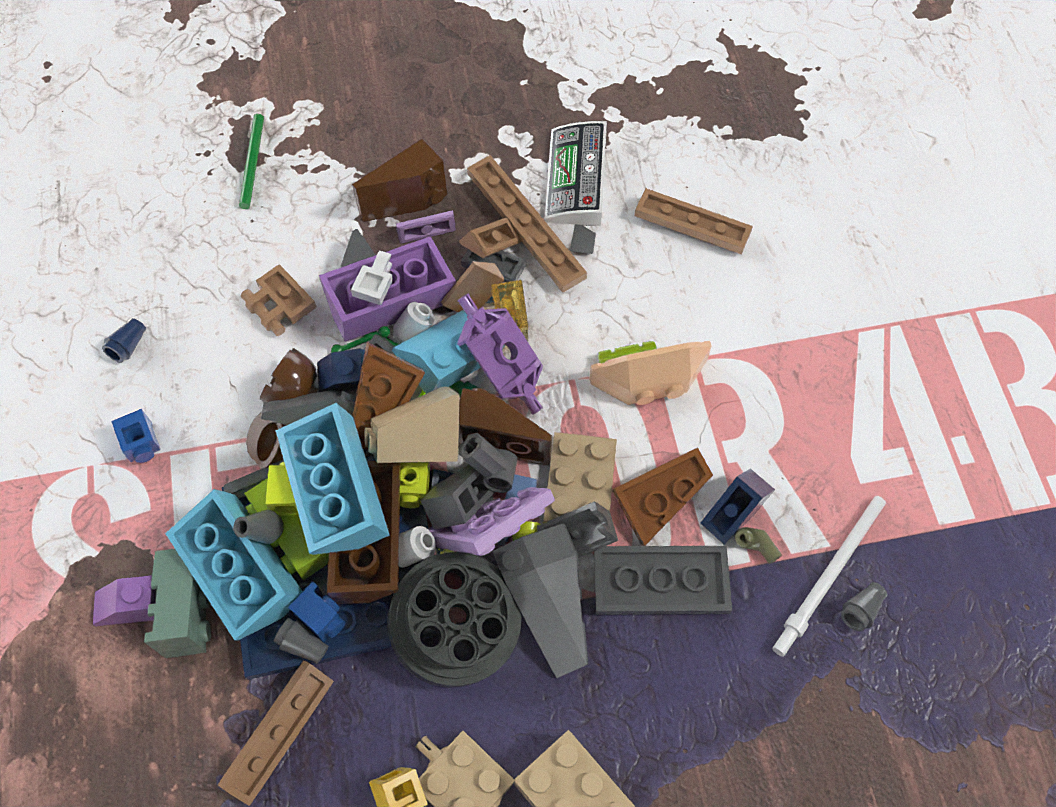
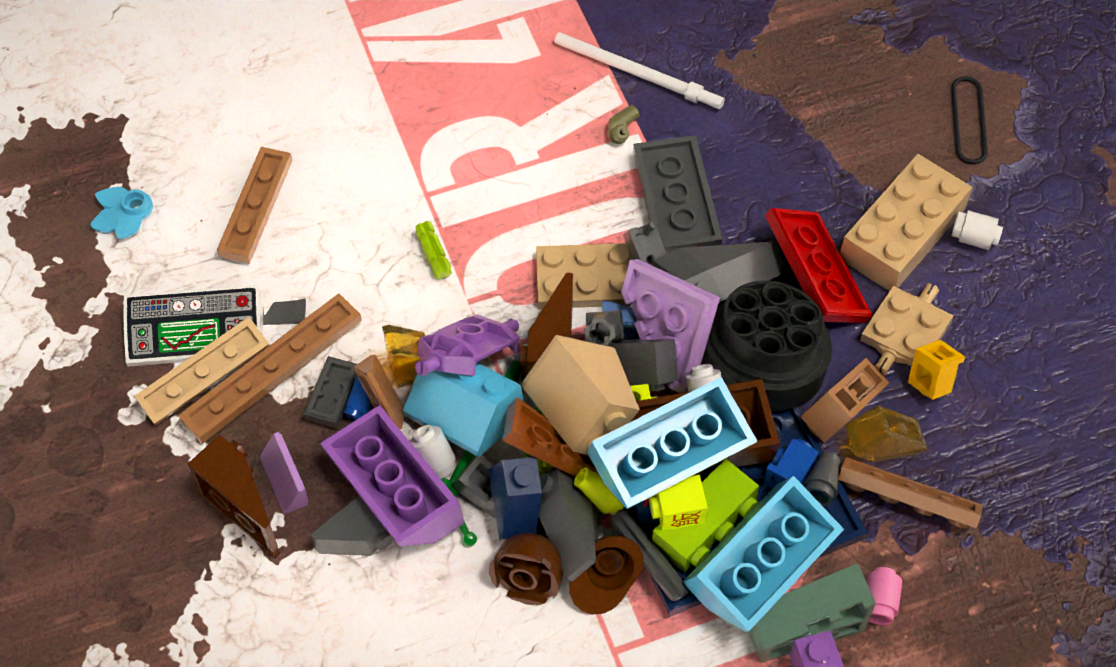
camera: 100 degrees left, 5 degrees down
dark grey cone [233,510,284,544] -> none
medium nougat plate [241,264,317,336] -> none
white plate [351,251,392,305] -> none
medium nougat slope [459,218,522,258] -> none
light nougat wedge [589,341,712,405] -> none
dark orange wing [612,447,713,546] -> none
dark blue slope [700,468,775,545] -> none
dark grey cone [841,582,887,631] -> none
none -> medium azure plate [90,187,153,239]
none -> tan plate [134,317,270,426]
none -> red tile [765,208,873,323]
none -> medium nougat slope [800,358,889,443]
none -> clear yellow slope [845,405,928,462]
none -> bright pink brick [865,567,902,625]

